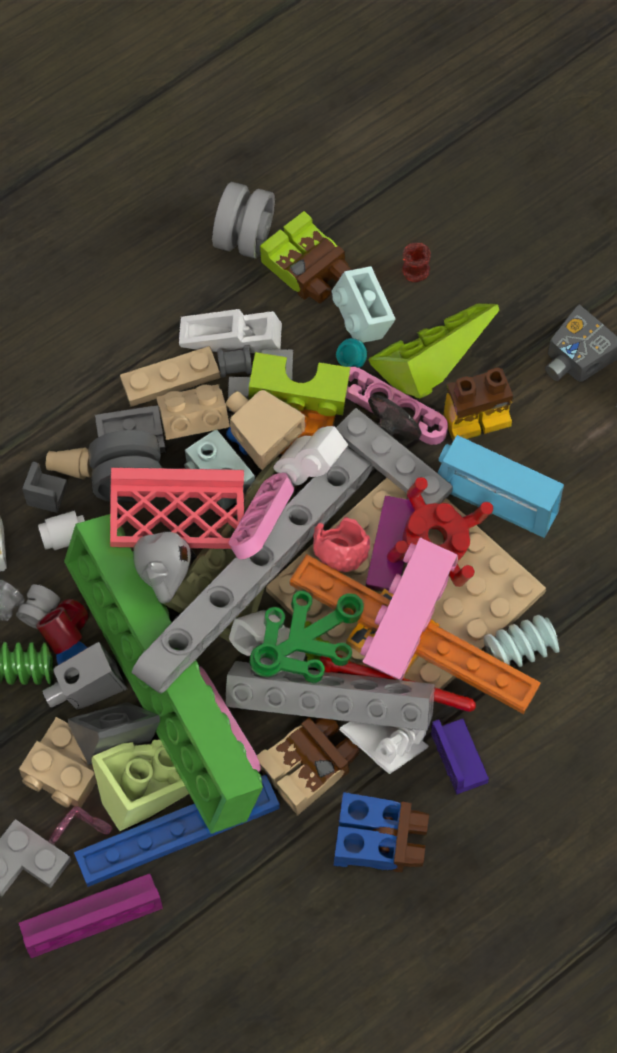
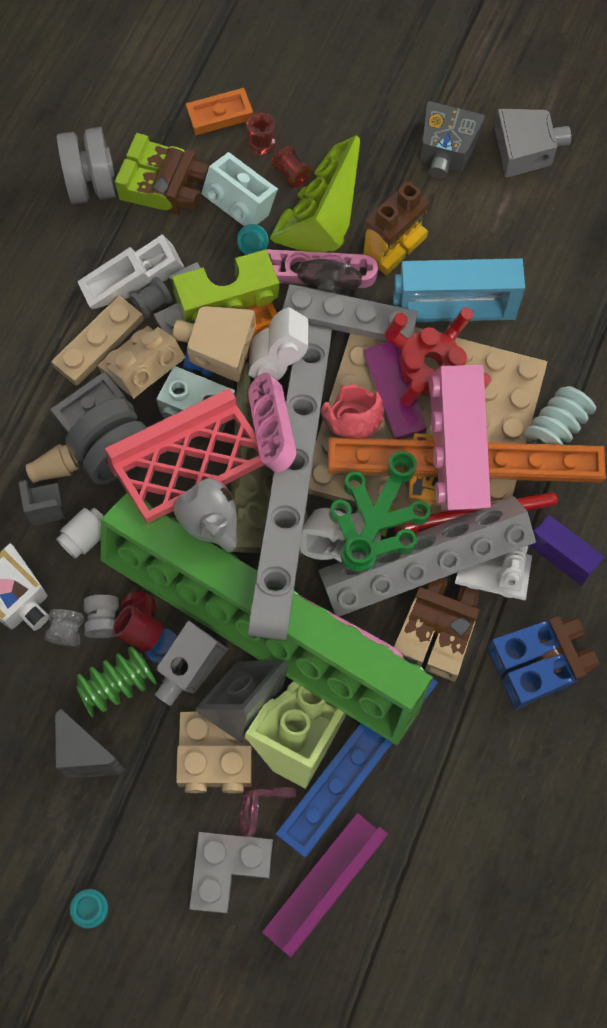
camera: 30 degrees left, 5 degrees up
none -> orange plate [185,88,254,136]
none -> clear red bush [272,146,312,188]

